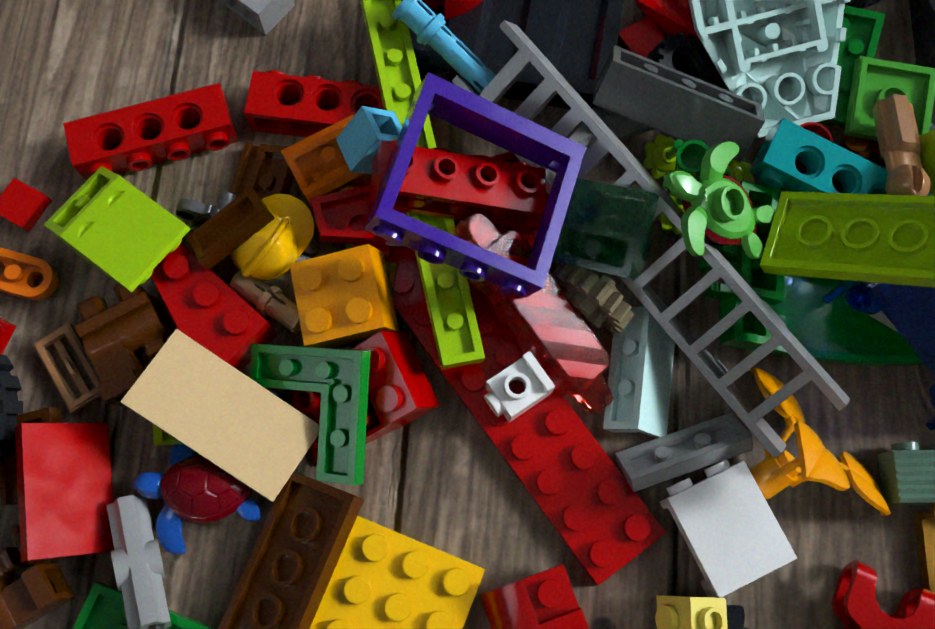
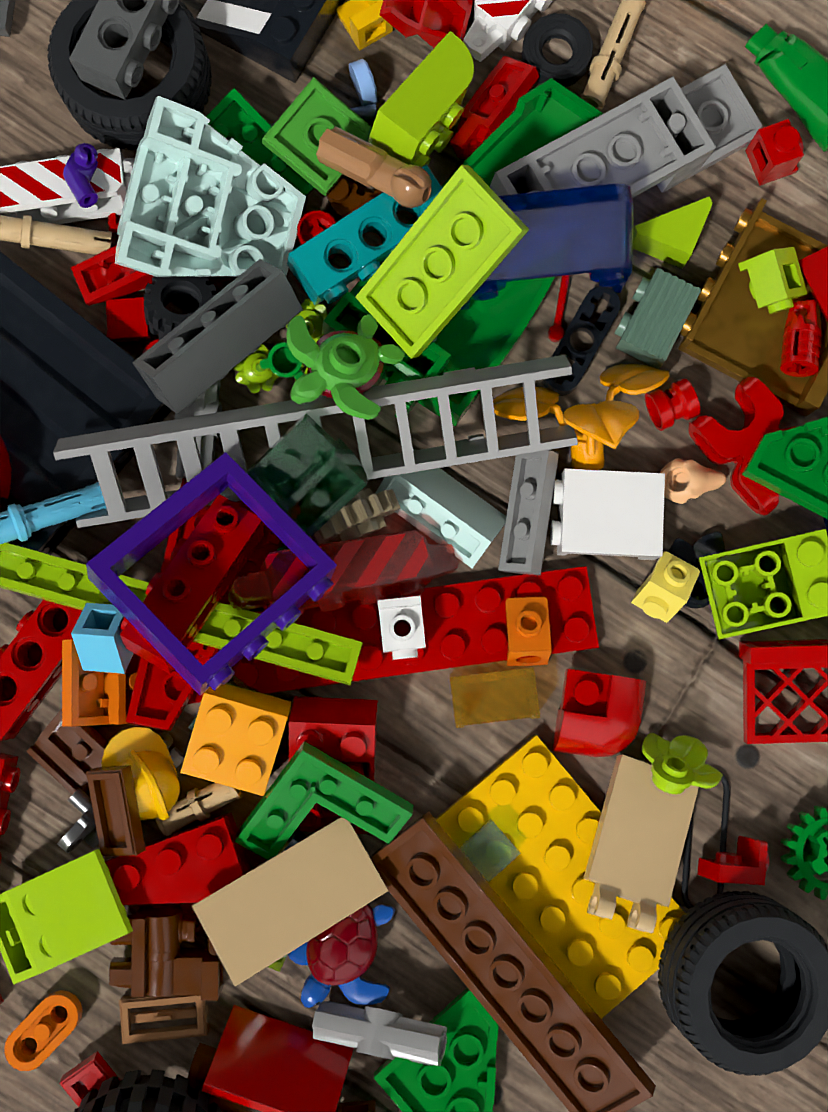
camera: 60 degrees left, 10 degrees up
none -> clear yellow panel [449,667,540,728]
none -> clear light blue tile [460,819,521,882]
none -> orange bracket [505,597,552,666]
none -> black beam [543,286,620,396]
none -> red hinge [548,260,575,342]
none -> red wheel [645,378,701,431]
none -> light nougat animal [660,458,726,504]

